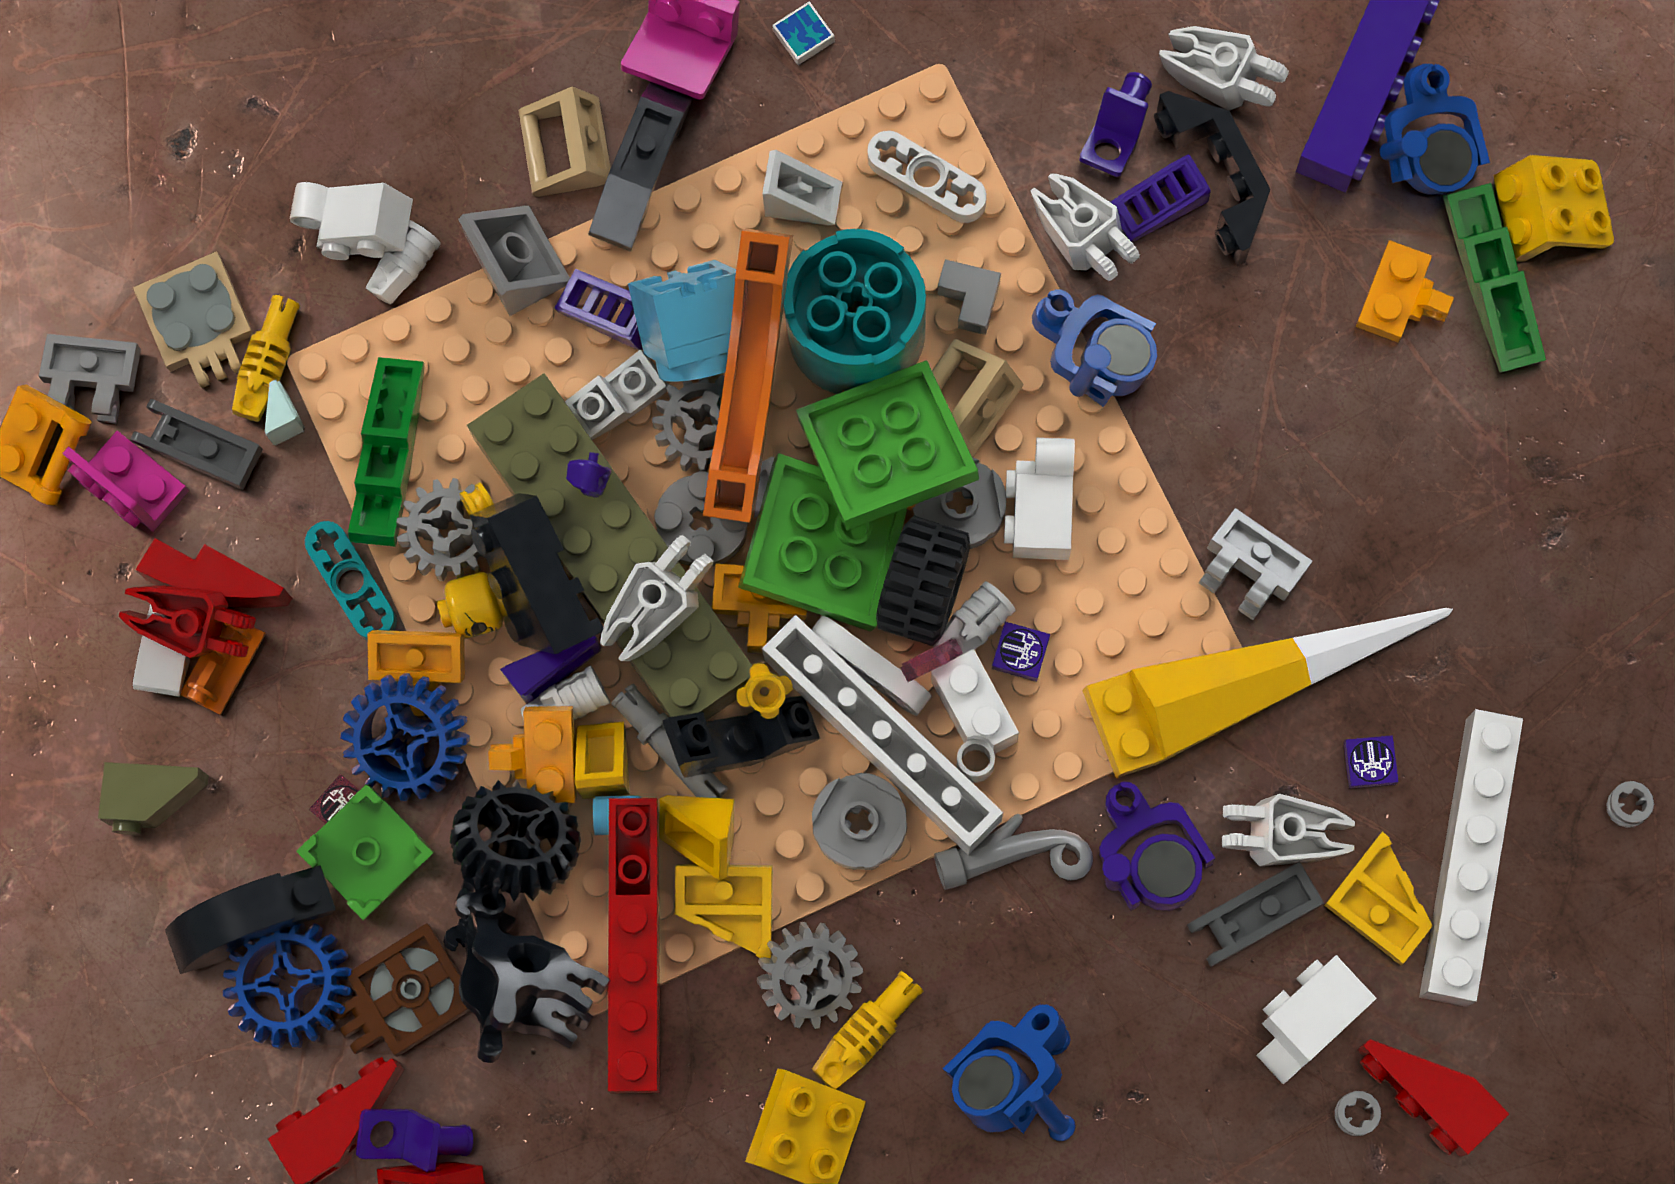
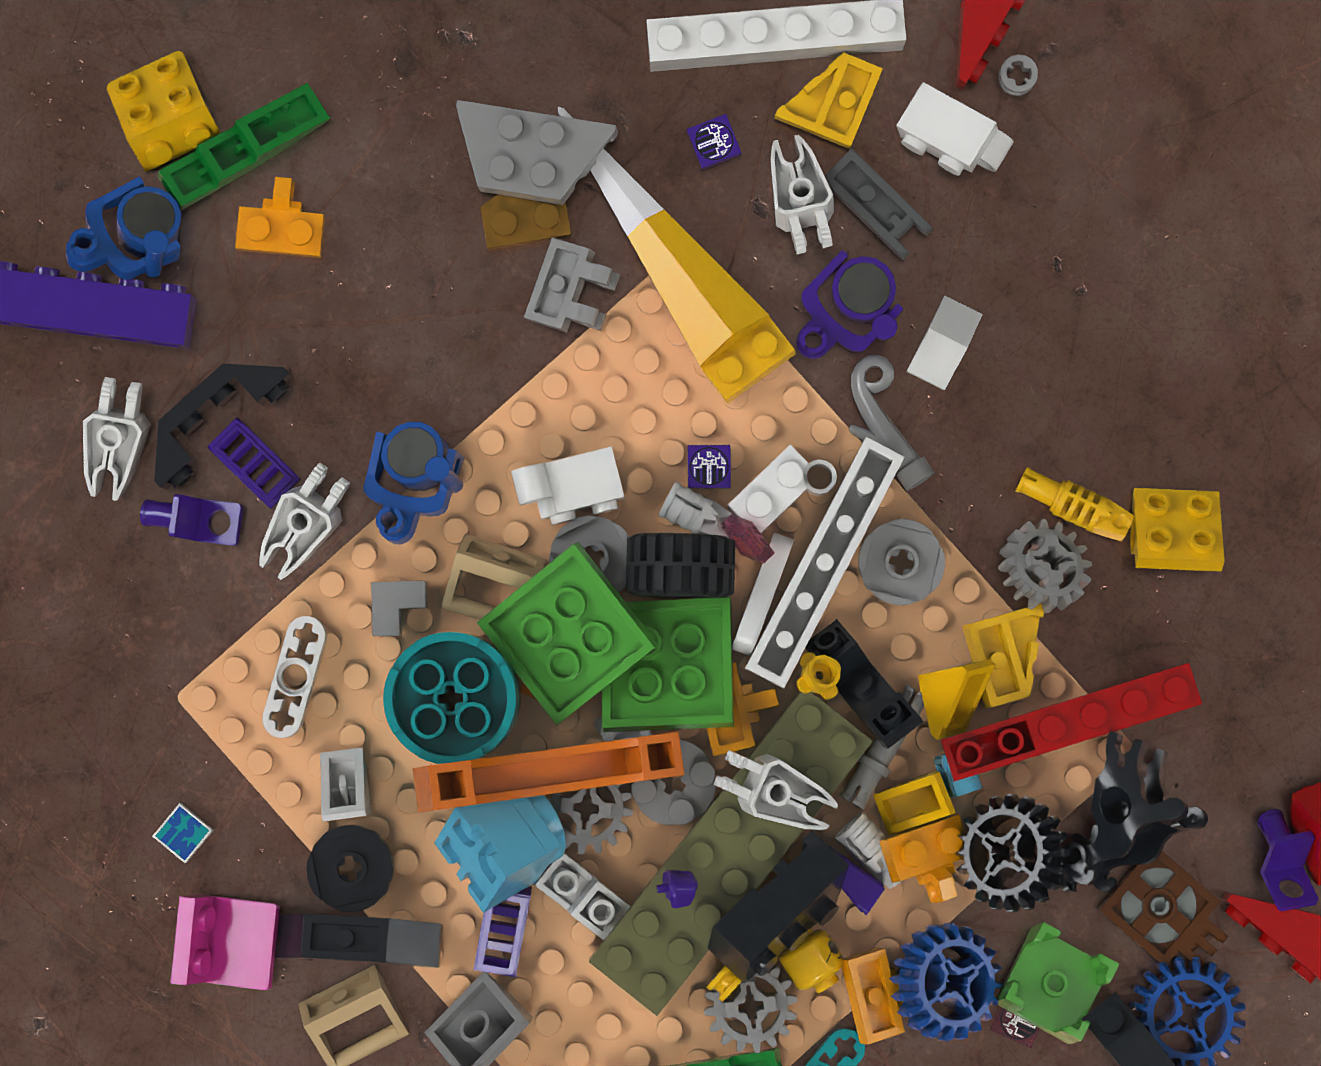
camera: 110 degrees left, 10 degrees up
blue piece [942,1004,1076,1141] -> none
none -> black plate [306,825,394,912]
none -> light grey wing [456,100,618,205]
none -> pearl gold wing [480,194,572,251]
none -> white slope [906,296,983,390]

